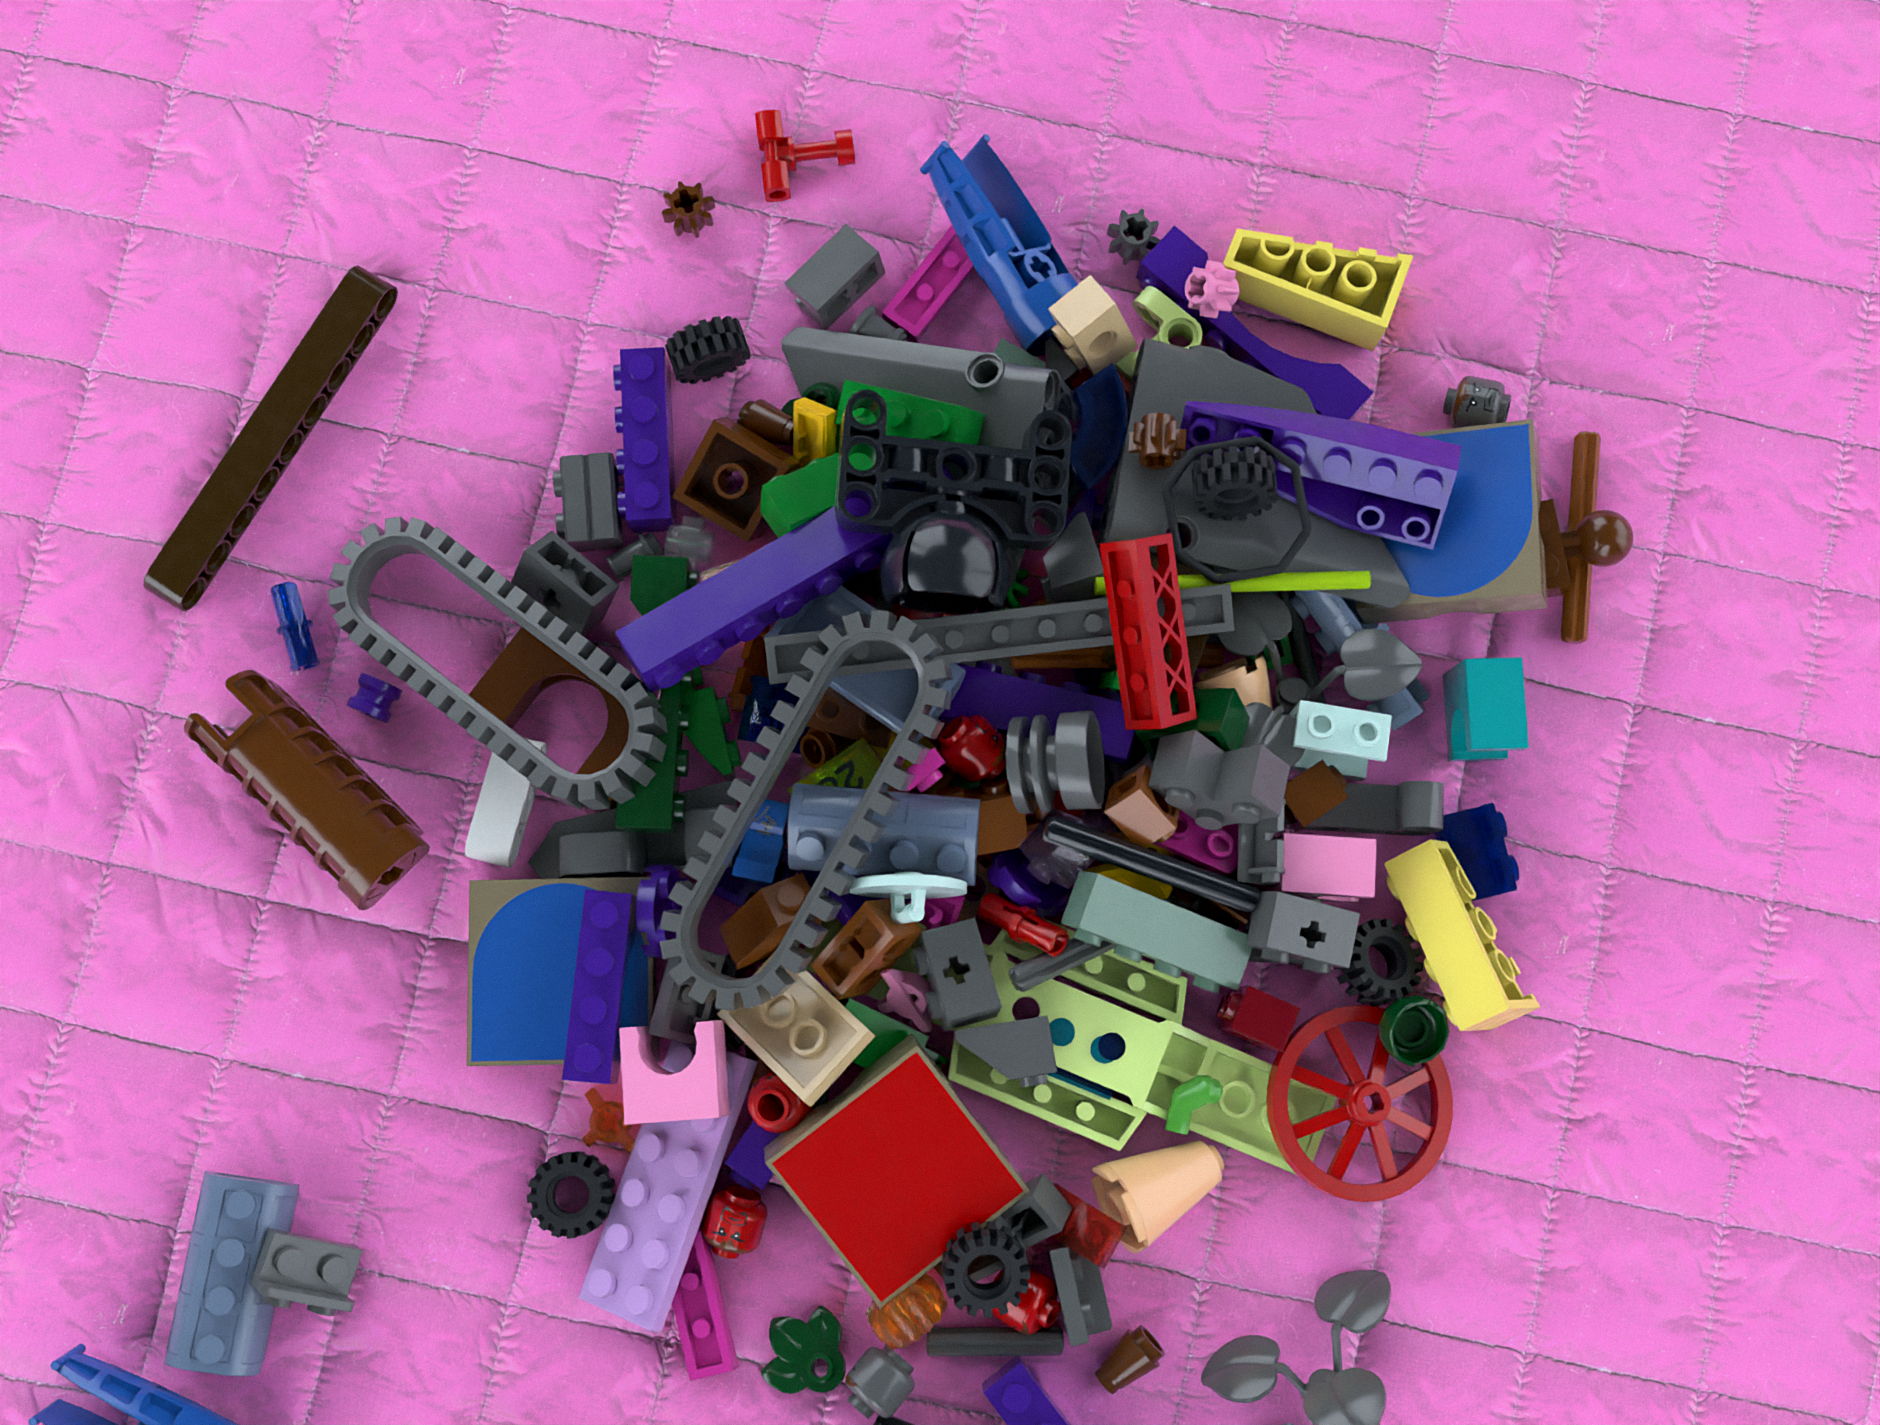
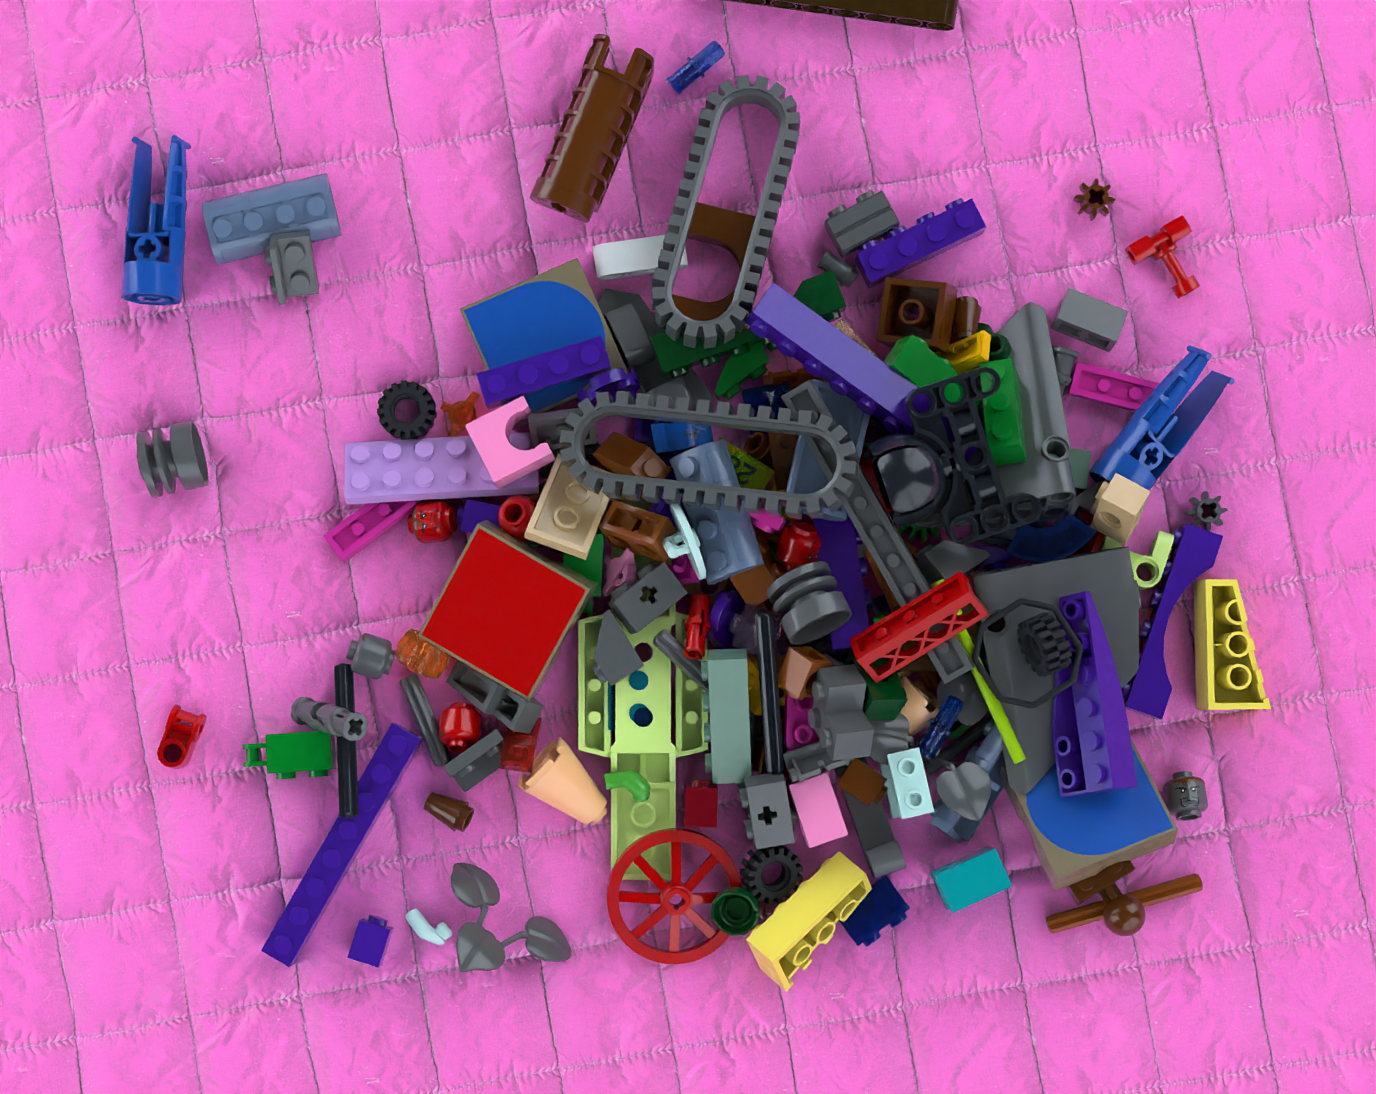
camera: 70 degrees right, 5 degrees up
dark purple wheel [346,673,403,723] -> none
dark grey brick [511,531,619,636] -> none
clear gear [664,516,715,571] -> none
black tyre [665,316,751,384] -> none
dark green plate [761,1306,846,1394] -> none
black tyre [942,1221,1030,1318] -> none
reddish brown gear [1128,412,1186,470] -> none
bright pink gear [1185,260,1240,318] -> none
none -> clear blue axle [916,695,964,759]

